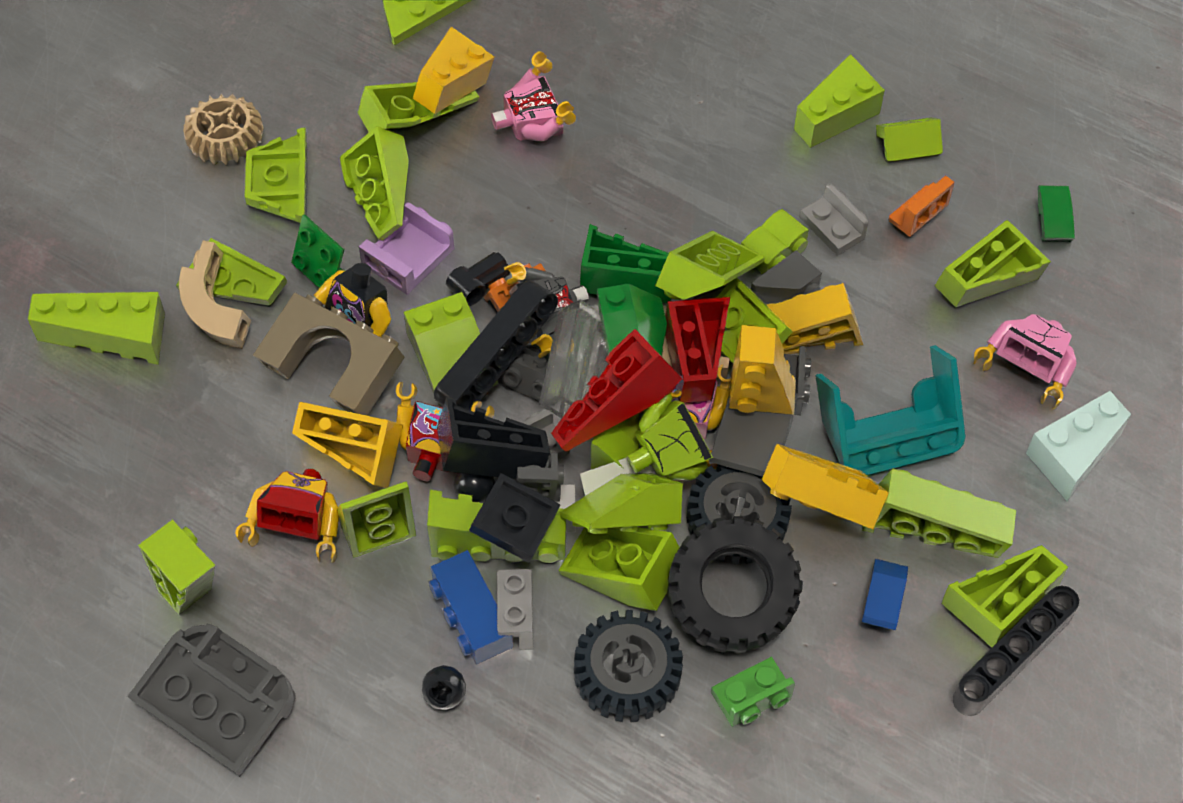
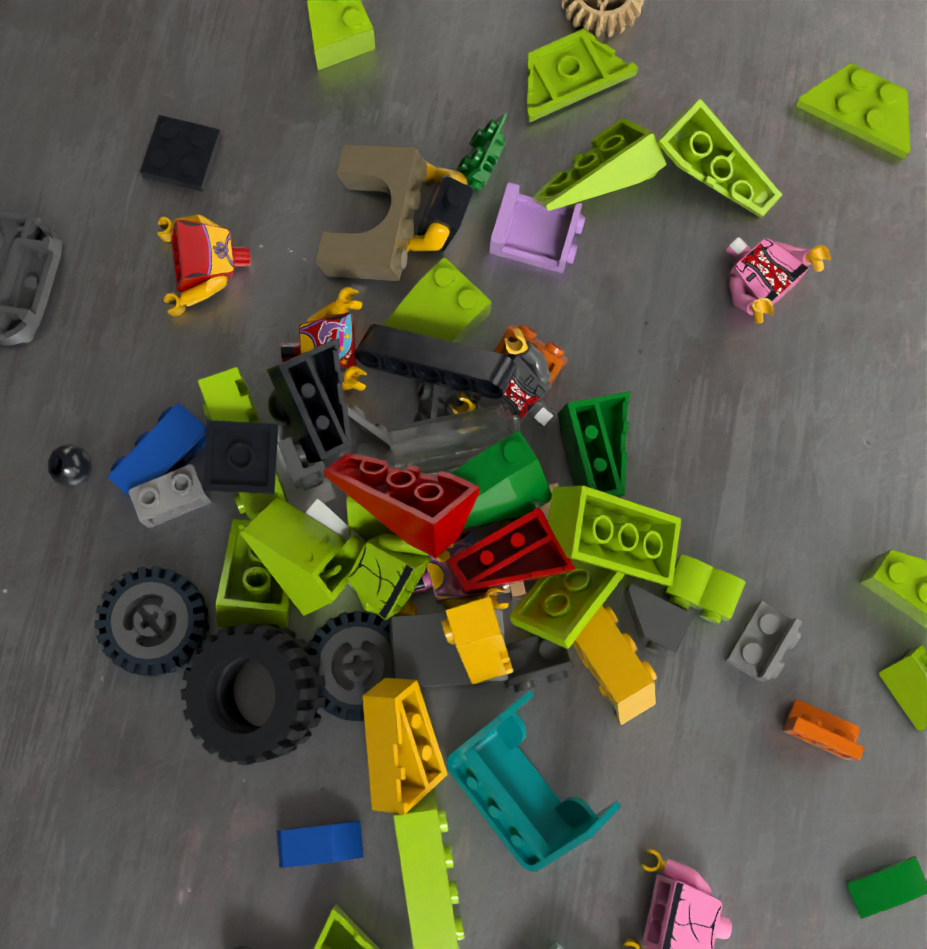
camera: 65 degrees right, 20 degrees up
lime wedge [138,519,215,615] -> none
lime wing [176,238,287,306] -> none
tan arch [179,240,251,349] -> none
yellow wedge [292,401,403,488] -> none
lime slope [337,481,416,558] -> none
yellow wedge [413,27,495,114] -> none
black piece [446,252,510,306] -> none
bright green bracket [711,657,795,727] -> none
lime wedge [935,220,1051,307] -> none
none -> black plate [140,115,222,192]

